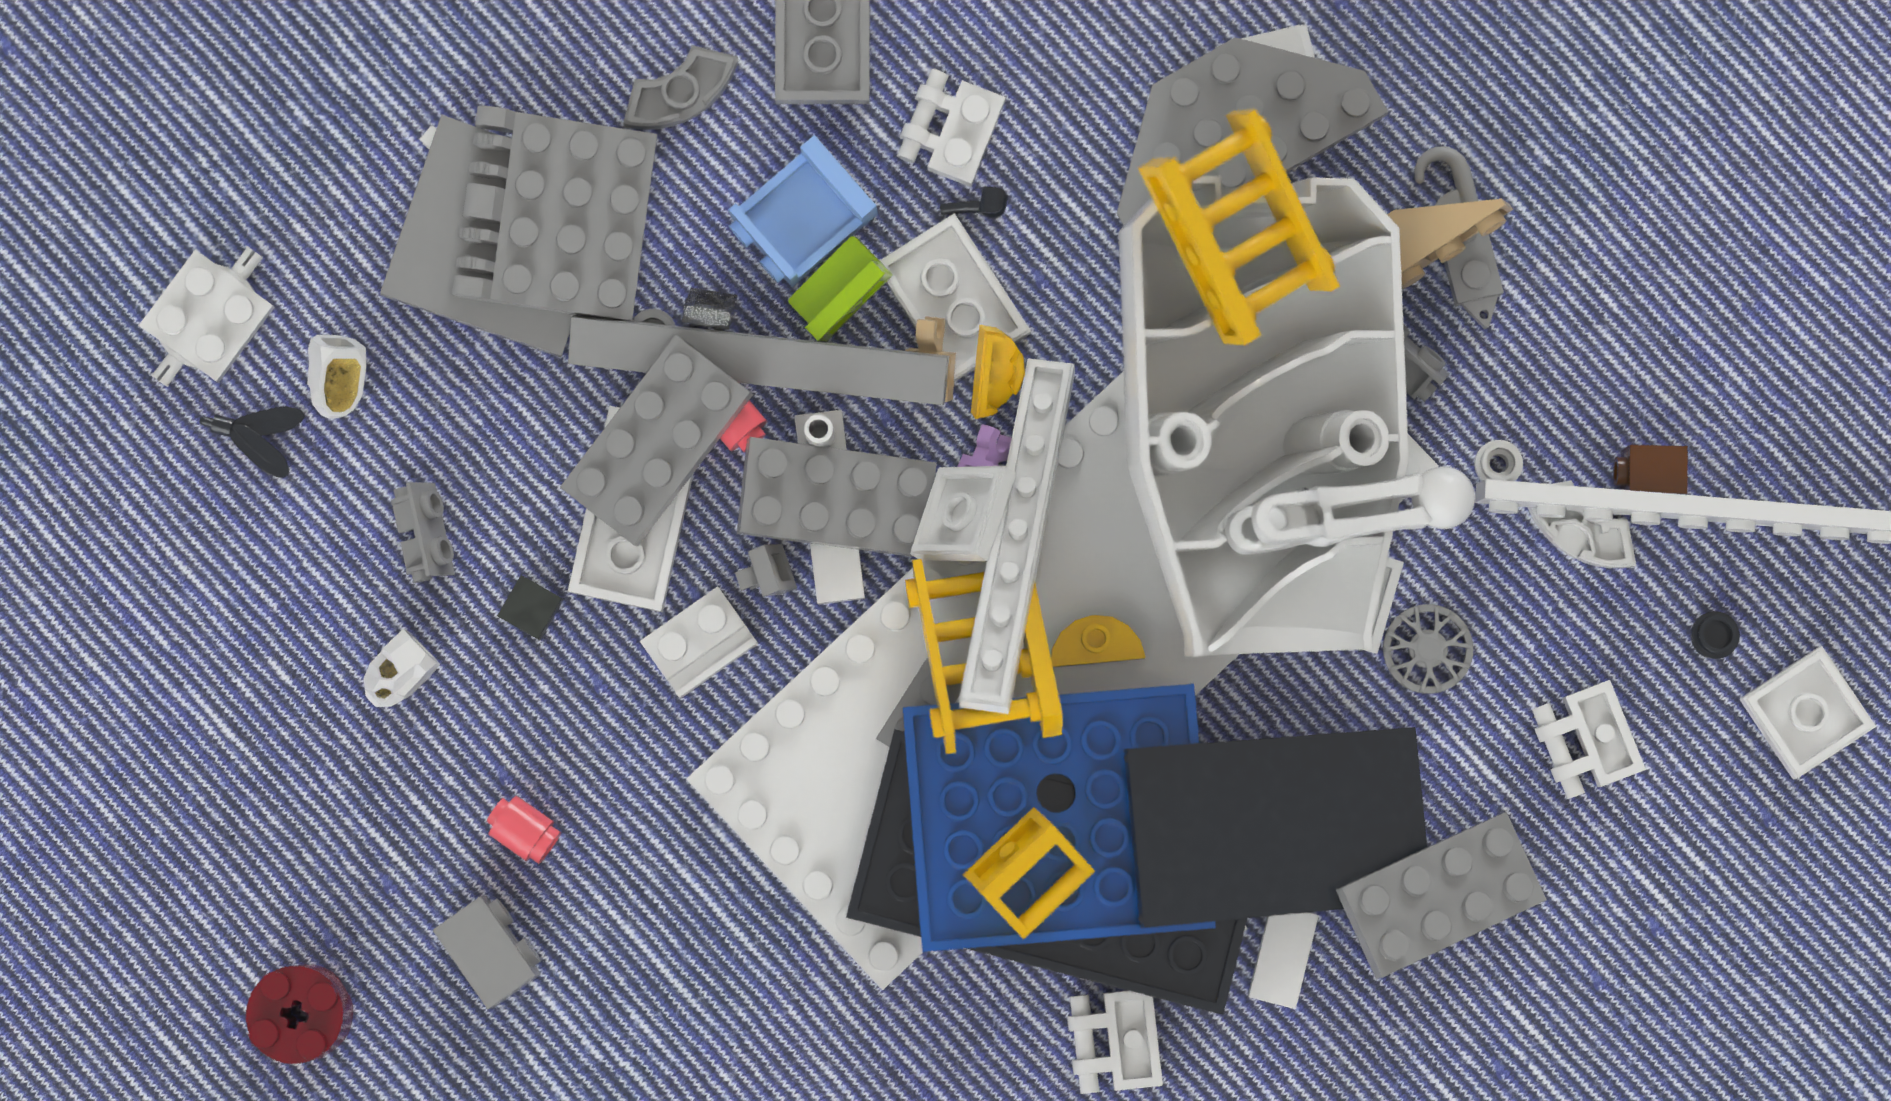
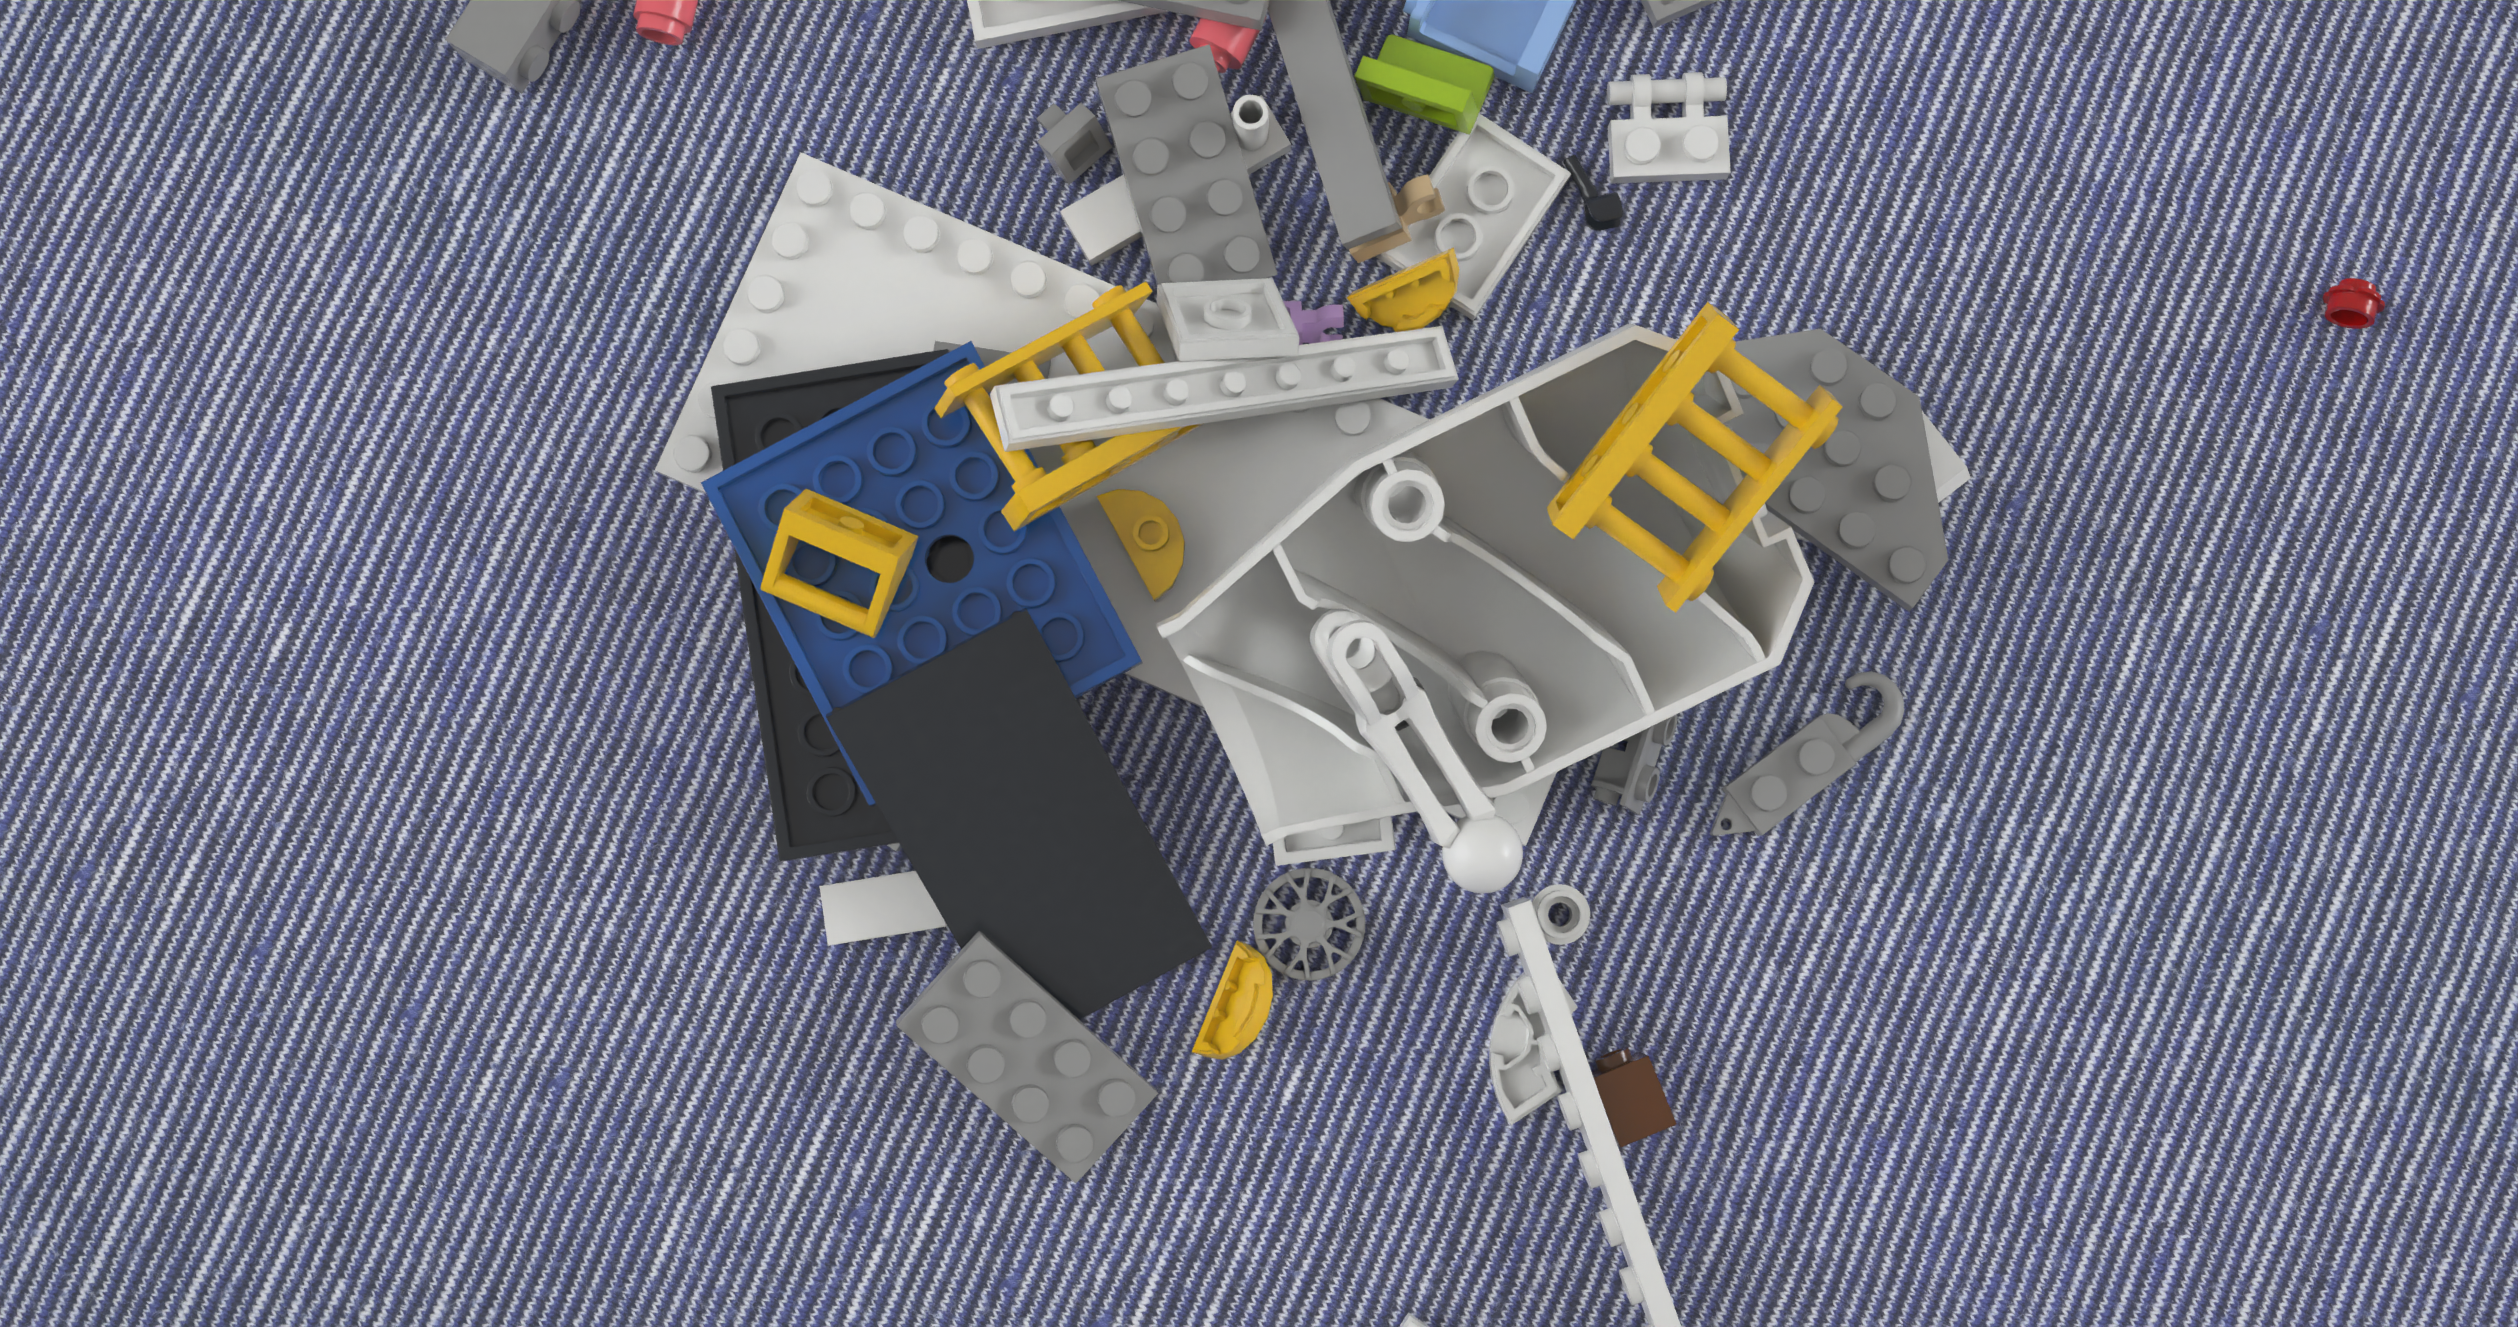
camera: 65 degrees right, 0 degrees up
white plate [640,586,758,699] -> none
white plate [1067,990,1163,1094] -> none
tan slope [1387,199,1513,289] -> none
white plate [1532,680,1646,799] -> none
black plate [1690,611,1740,659] -> none
none -> yellow plate [1192,940,1273,1060]

